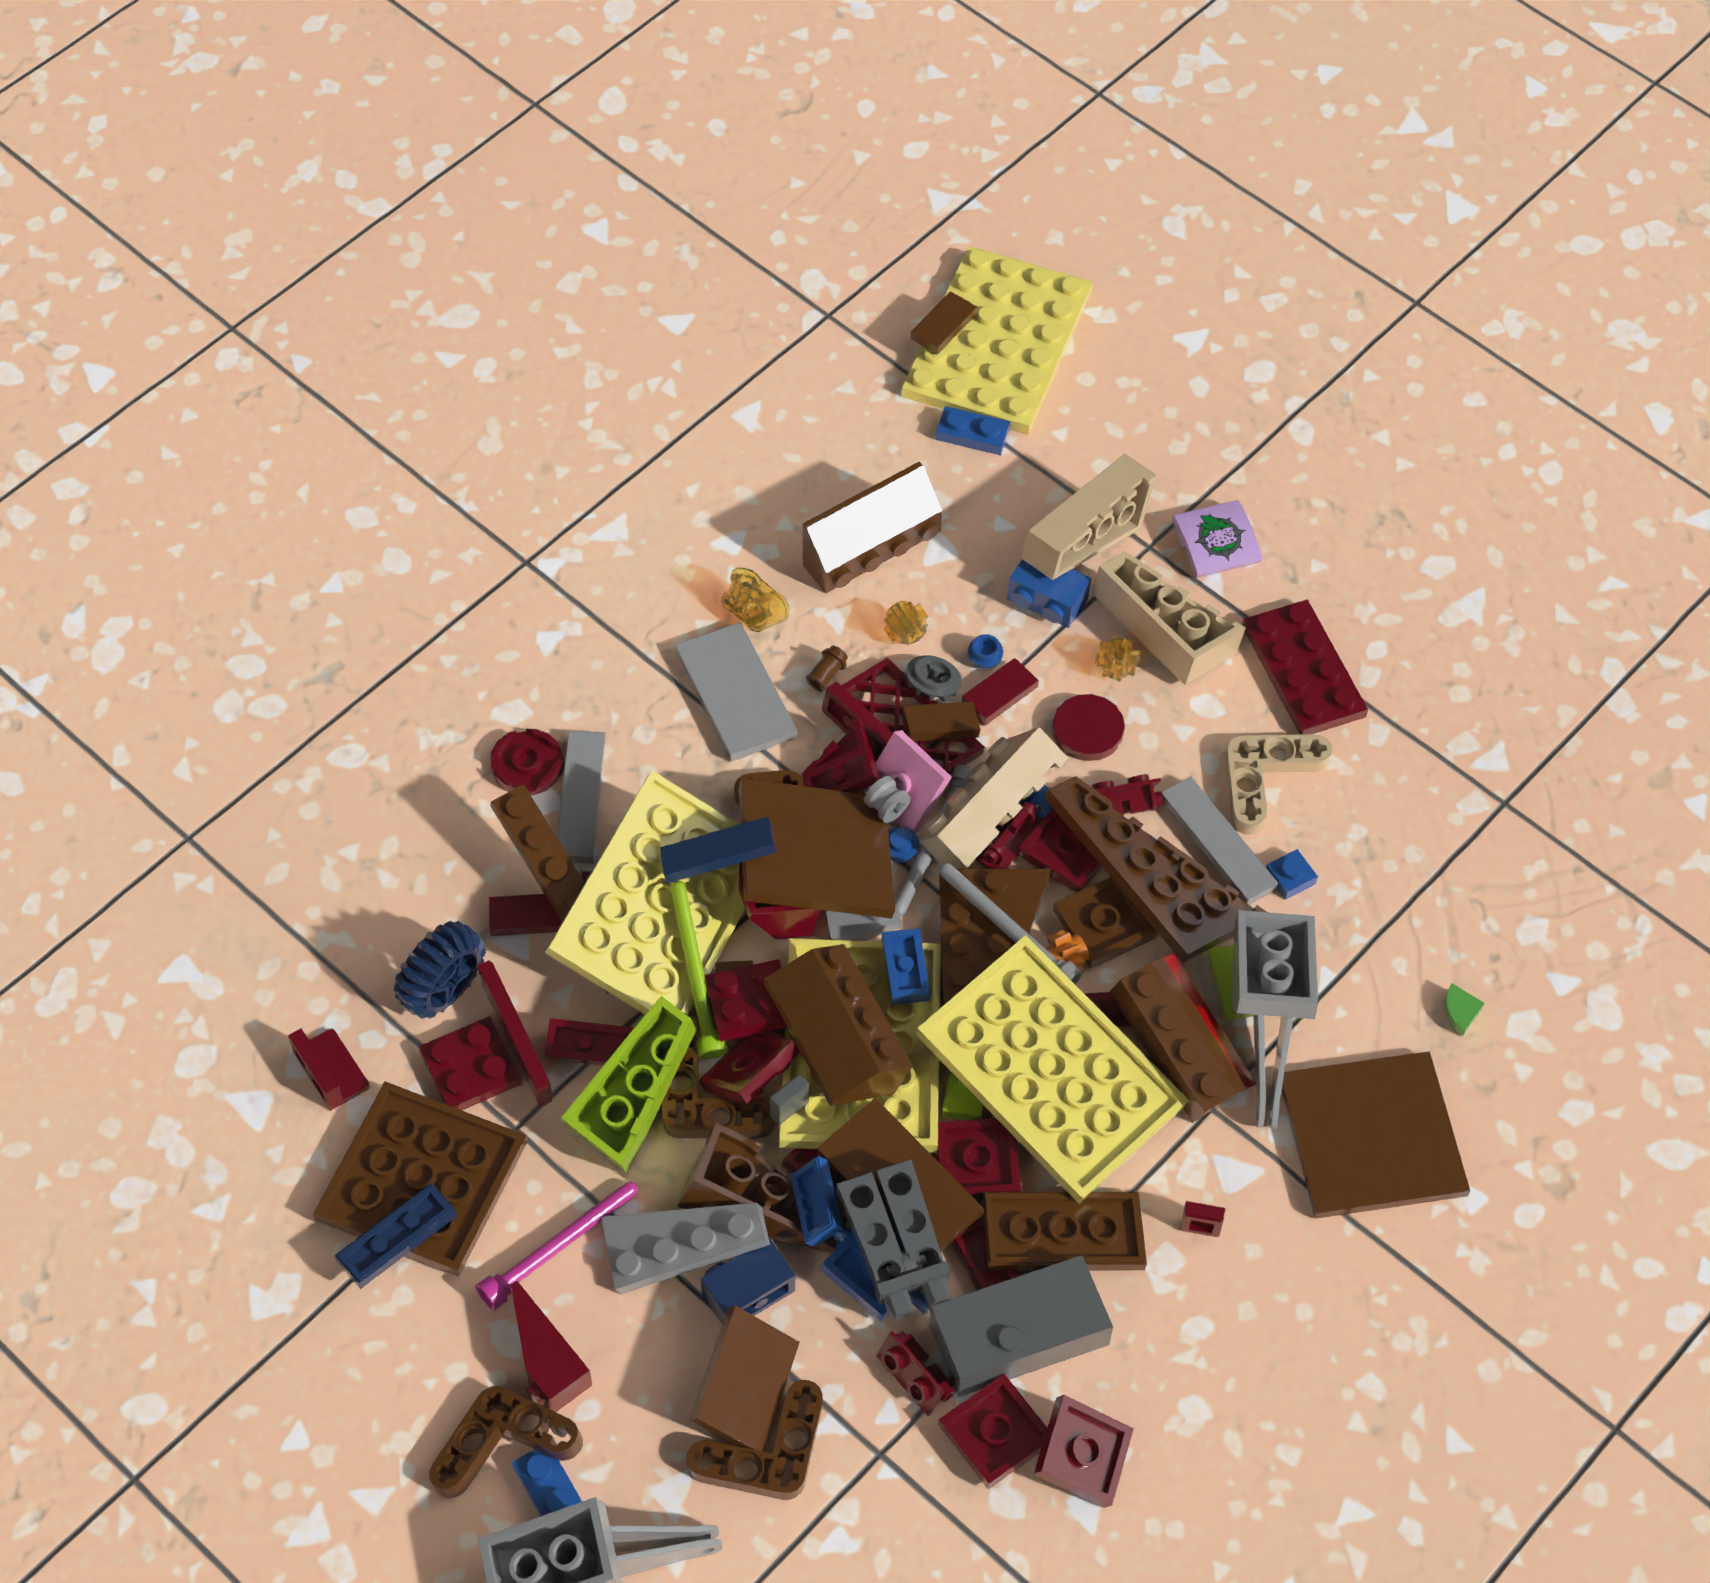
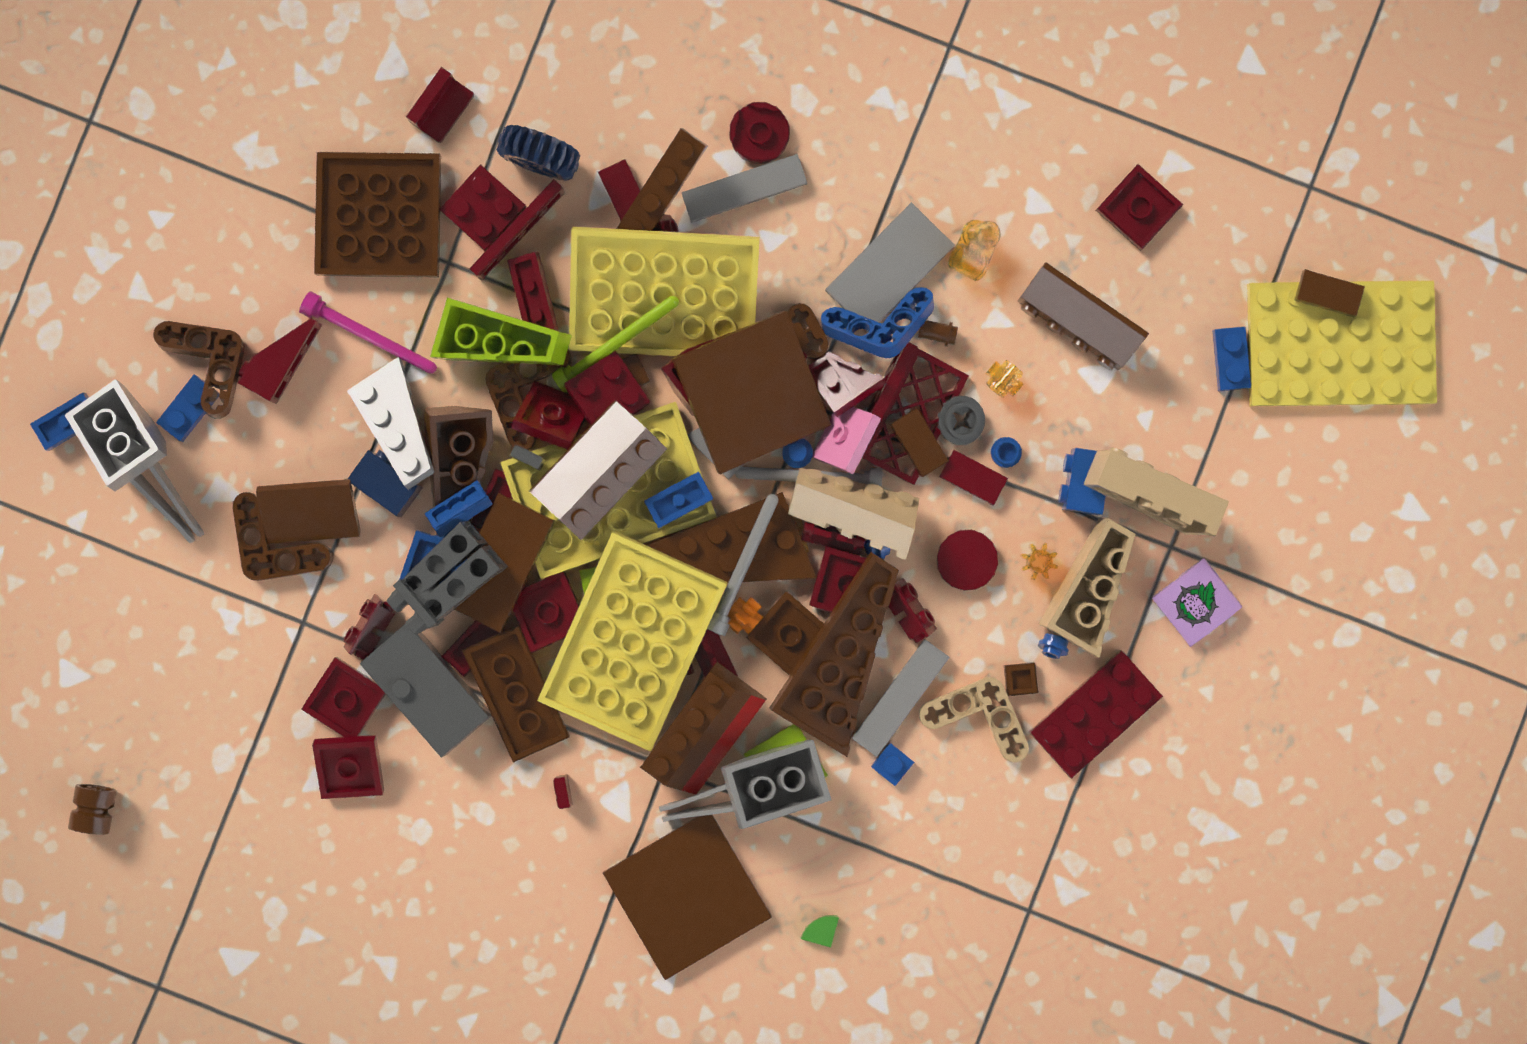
camera: 75 degrees right, 30 degrees up
dark blue tile [334,1182,457,1289] -> none
dark blue tile [660,816,777,883] -> none
light grey wheel [864,776,911,823] -> none
none -> blue beam [821,287,934,358]
none -> reddish brown tile [1003,662,1038,696]
none -> blue plate [1038,633,1069,659]
none -> dark red tile [1095,164,1184,251]

